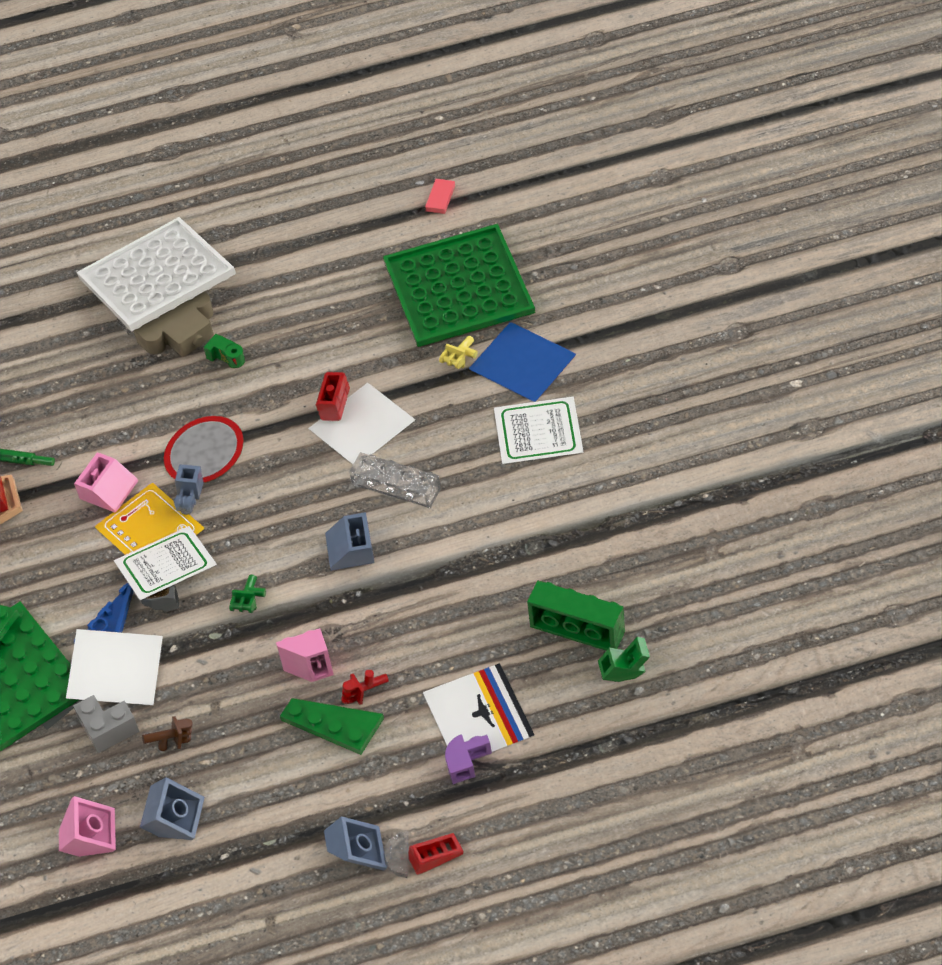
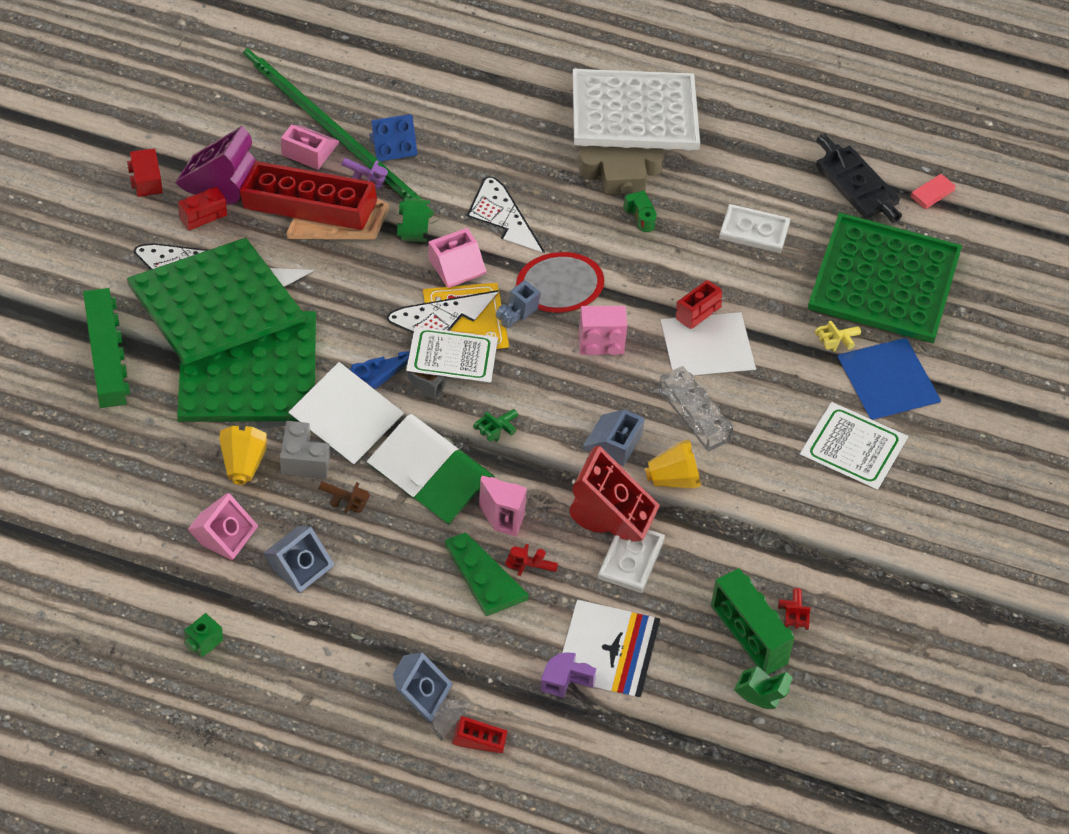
camera: 25 degrees right, 0 degrees up
none -> green brick [184,613,223,658]
none -> yellow cone [219,426,267,485]
none -> door [367,414,495,525]
none -> white sticker [387,290,499,333]
none -> green brick [397,198,430,243]
none -> white sticker [466,176,545,253]
none -> red brick [569,445,660,542]
none -> bright pink brick [578,306,627,355]
none -> white tile [598,530,665,593]
none -> yellow cone [645,439,701,489]
none -> white tile [719,204,791,253]
none -> red arm [778,588,811,630]
none -> black plate [816,133,902,223]

